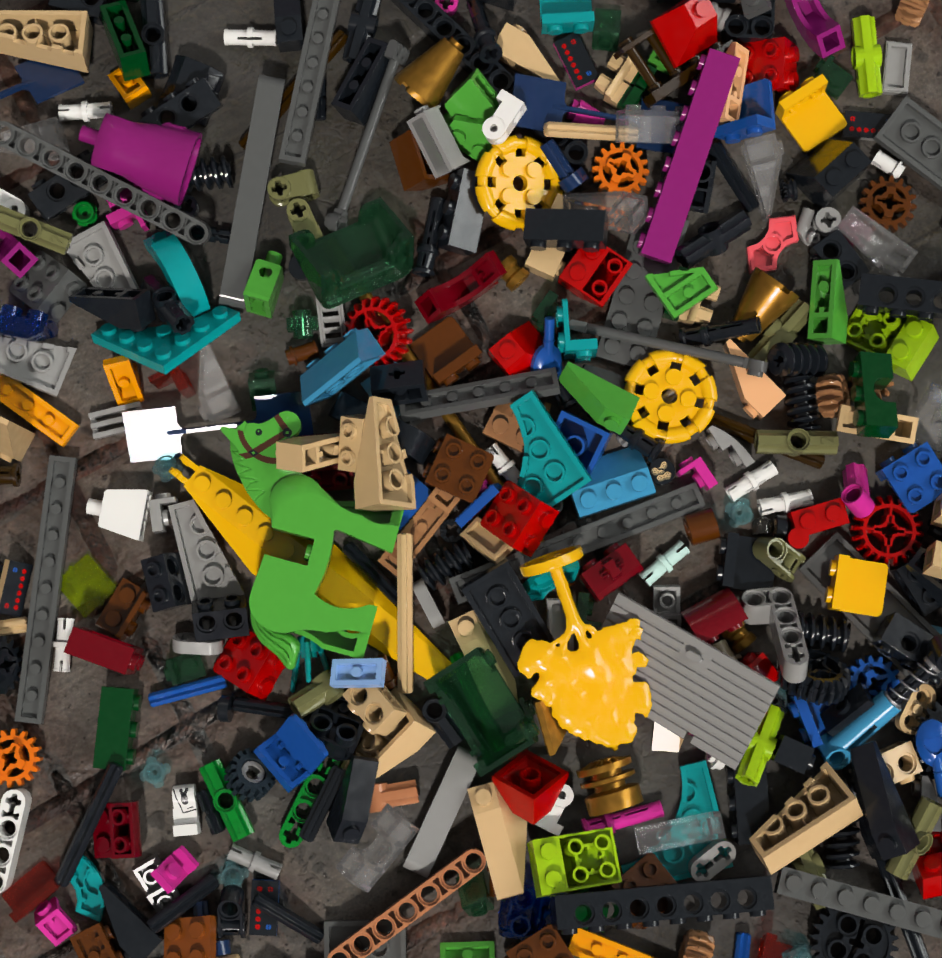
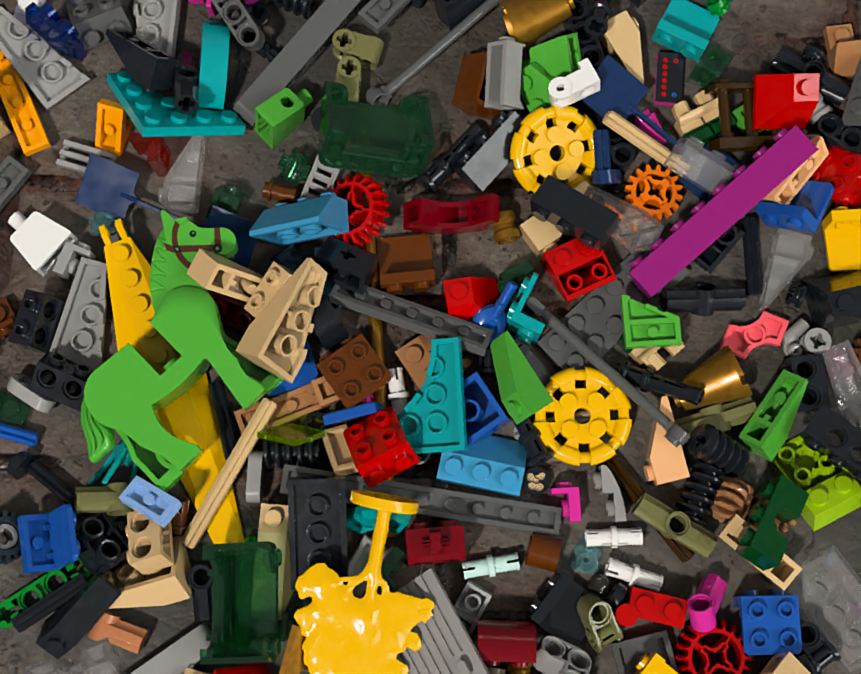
camera: 25 degrees right, 5 degrees down
red bracket [213,630,285,700] -> none
none -> clear neon green piece [257,423,325,446]

